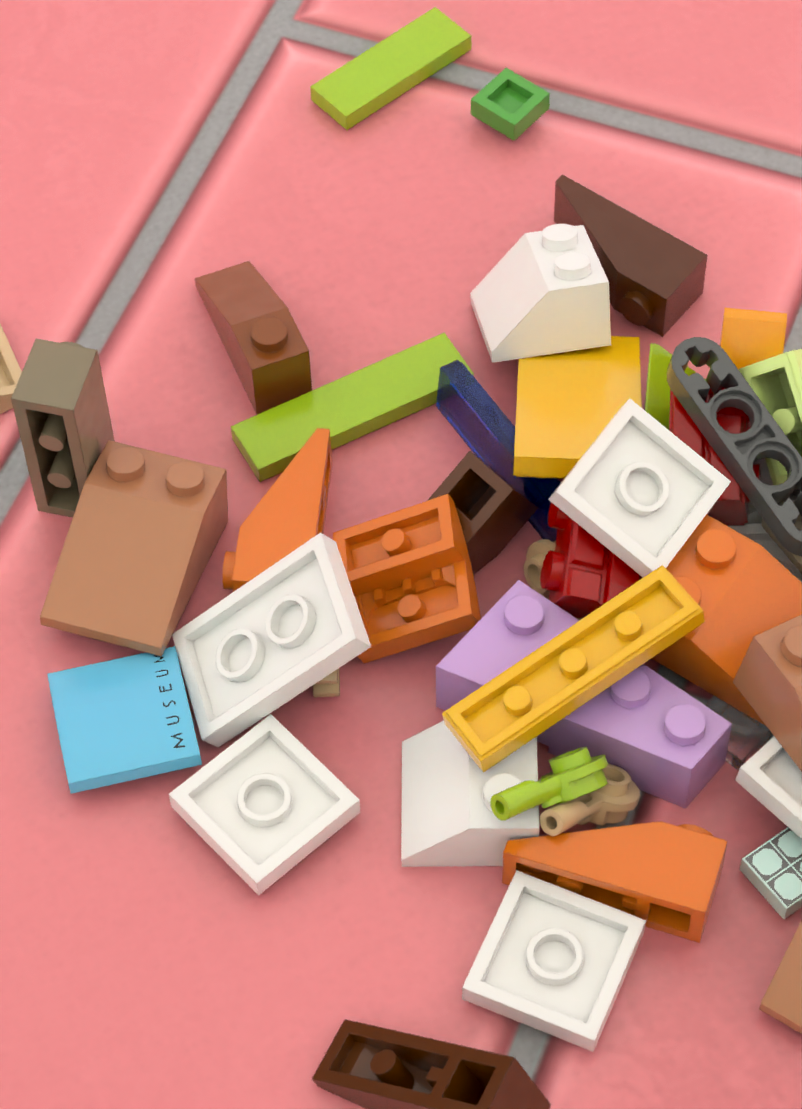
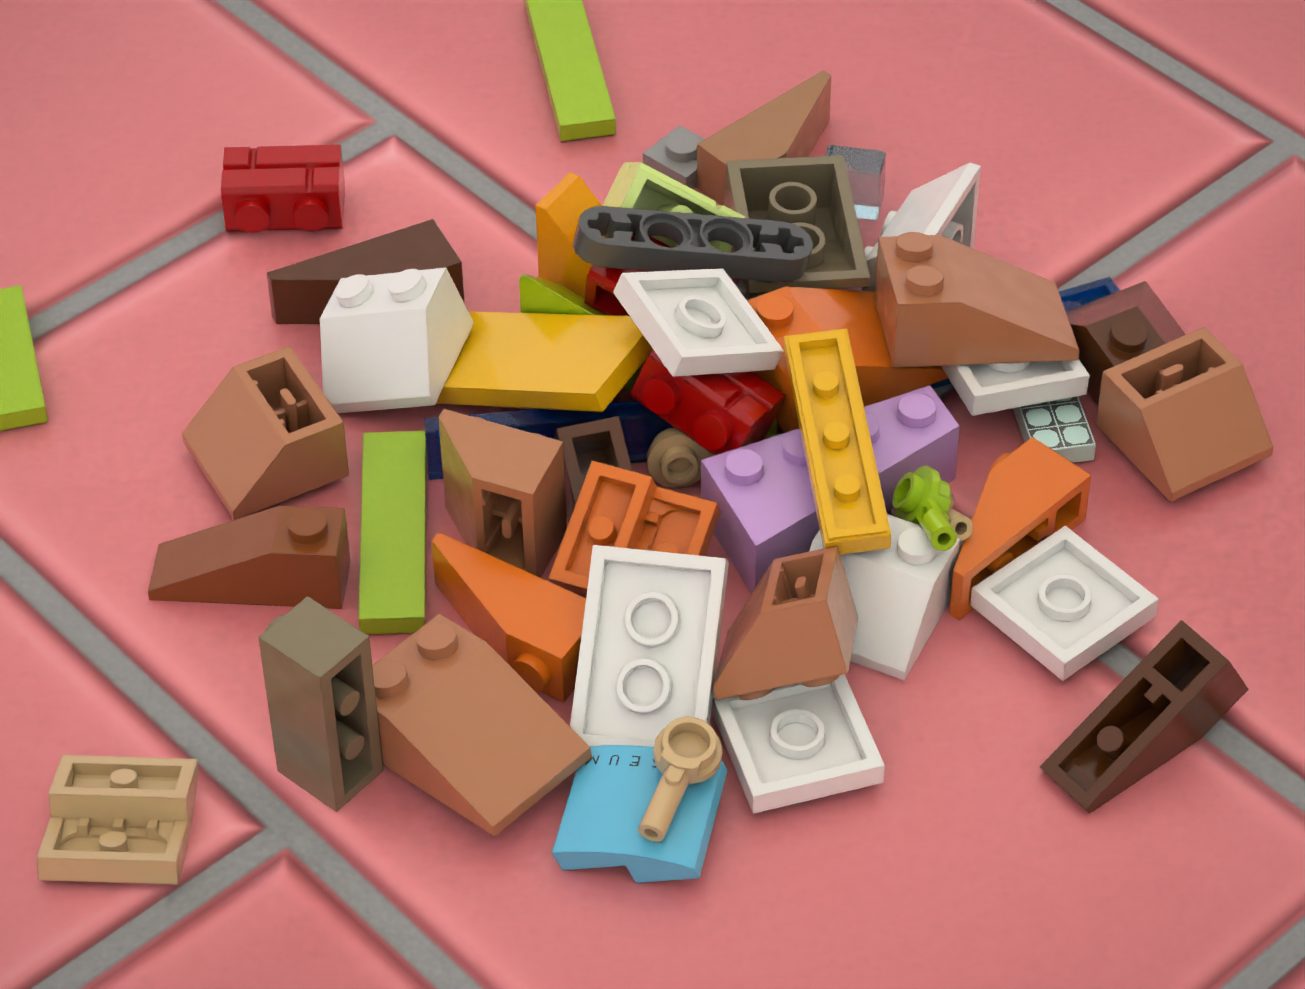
camera: 65 degrees left, 10 degrees down
bright green plate [471,68,550,141] -> none
none -> nougat slope [182,346,349,520]
none -> red brick [221,144,345,233]
none -> nougat slope [438,409,567,578]
none -> tan plate [638,717,723,842]
none -> nougat slope [713,546,858,700]

